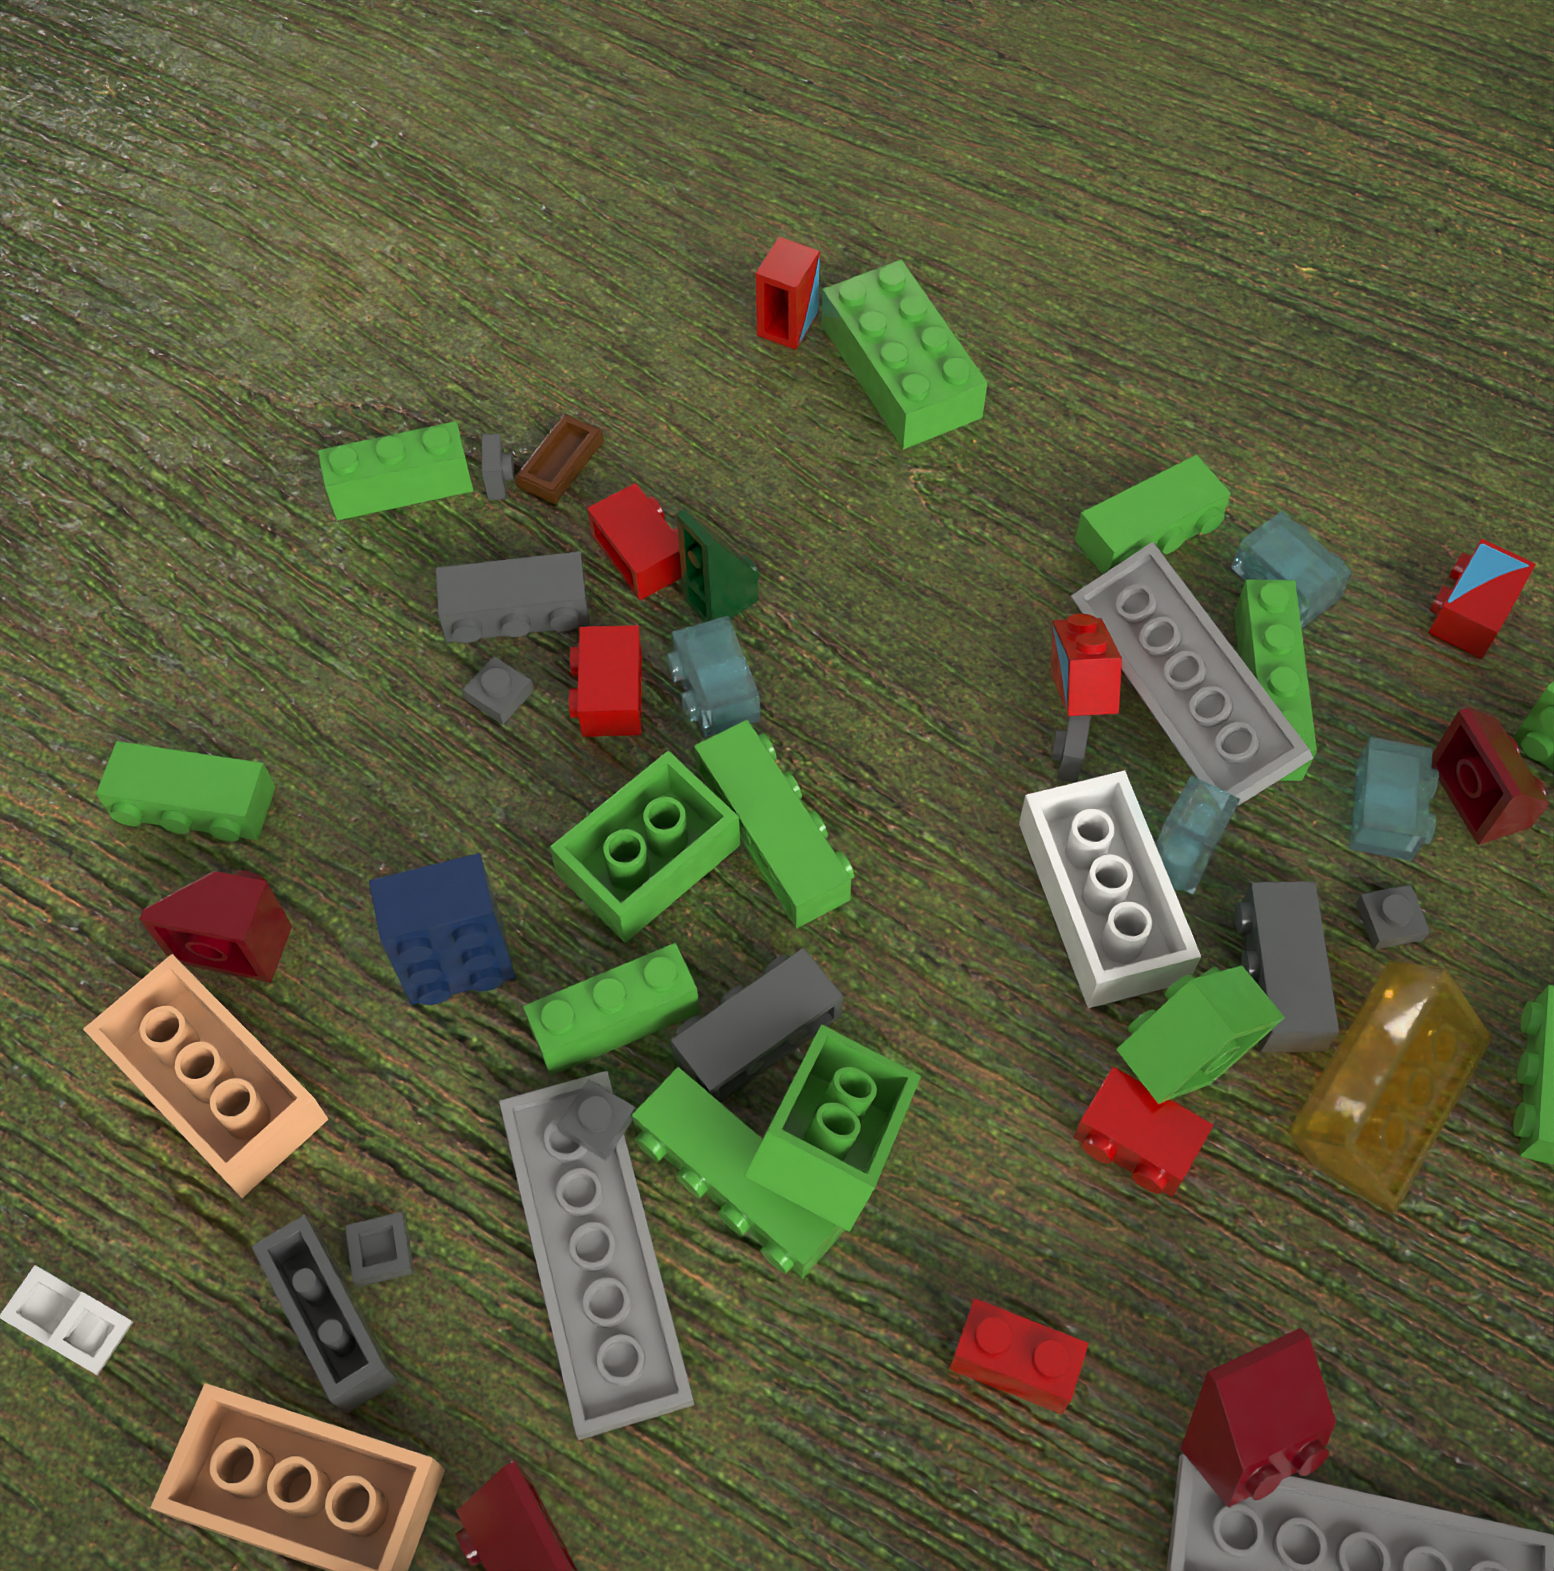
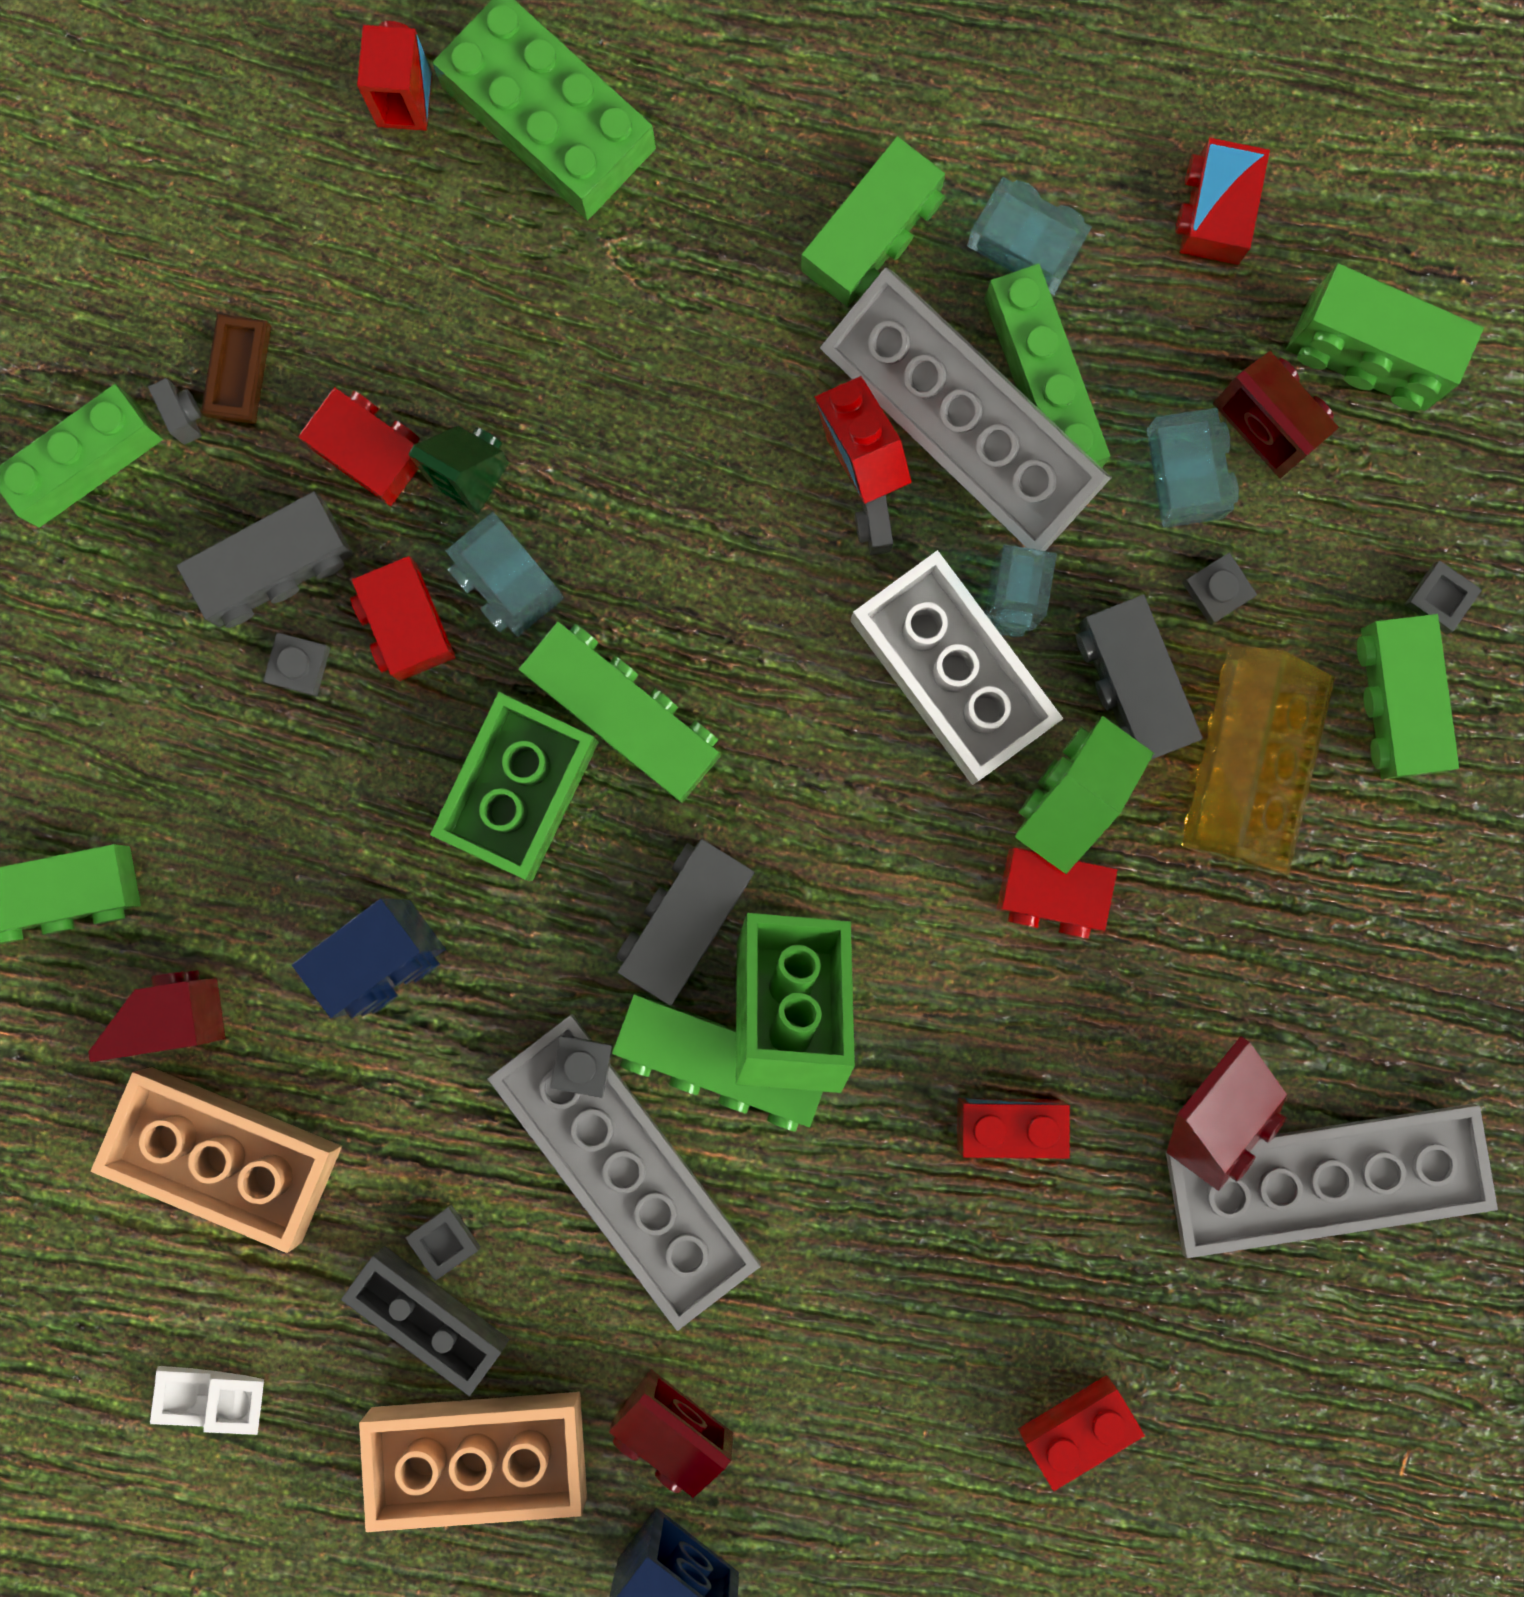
camera: 20 degrees left, 25 degrees up
bright green brick [523,943,700,1077] -> none

